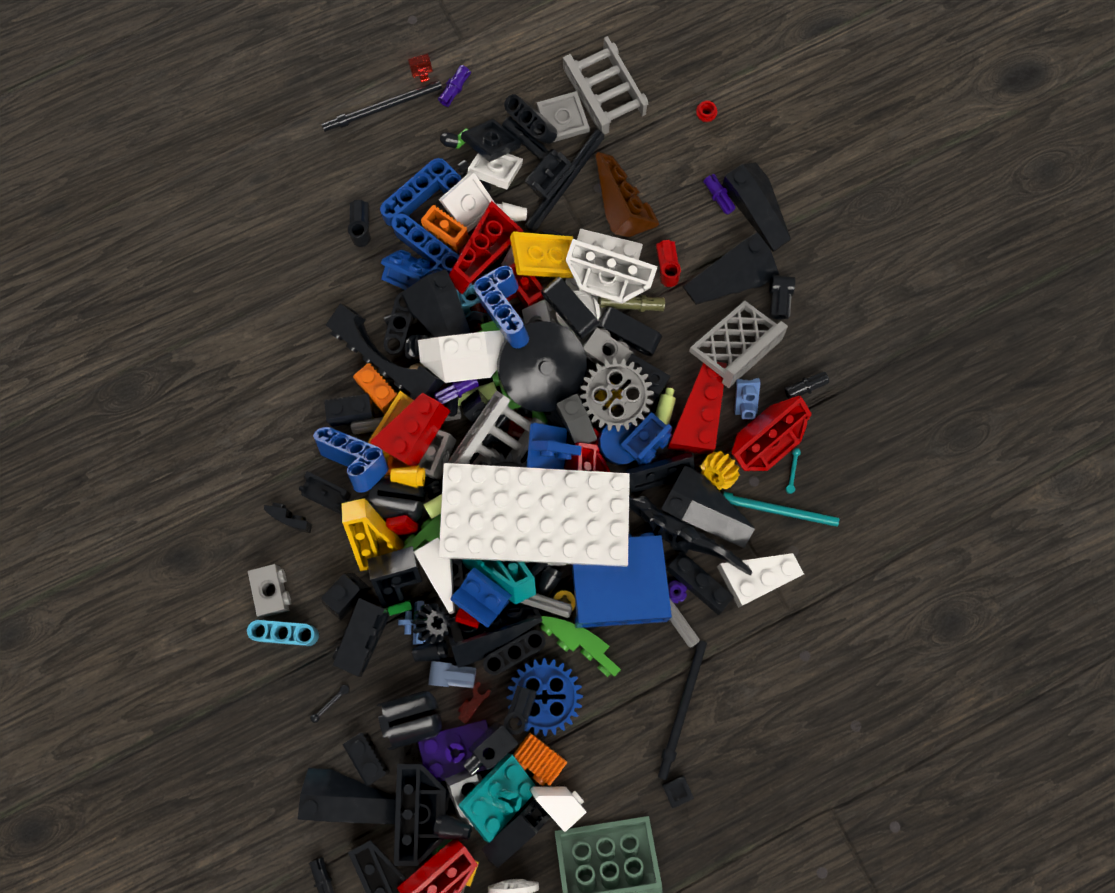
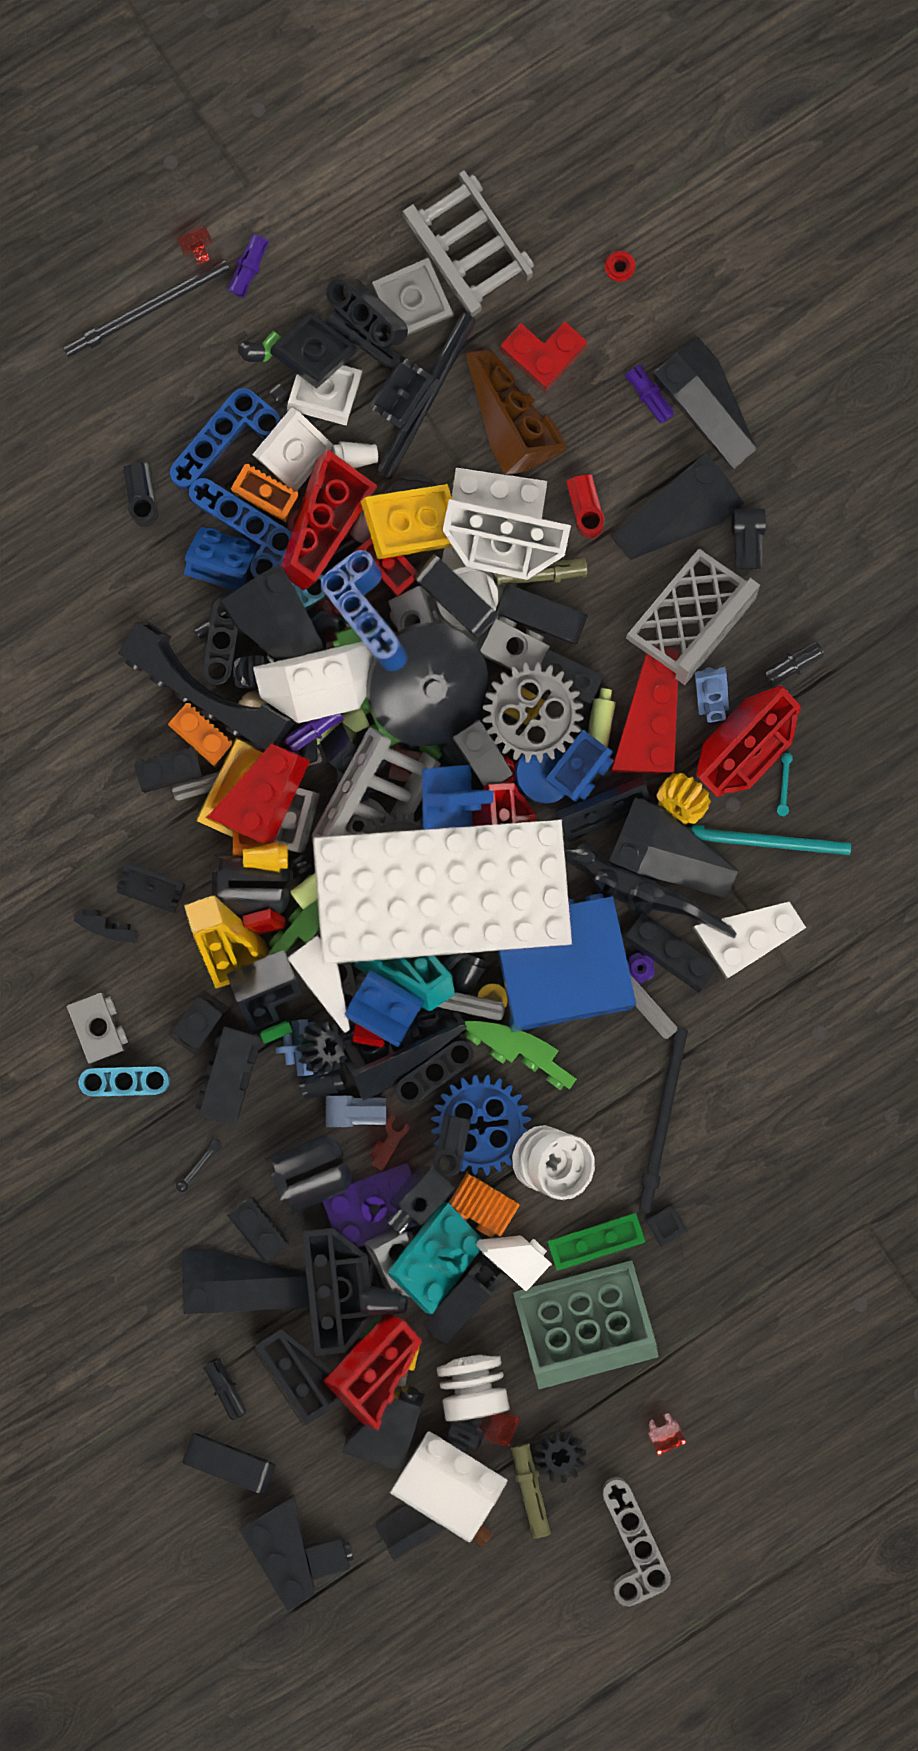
camera: 10 degrees left, 10 degrees up
blue beam [313,427,389,493] -> none
none -> red brick [500,321,588,392]
none -> white wheel [512,1125,595,1200]
none -> green plate [547,1212,646,1271]

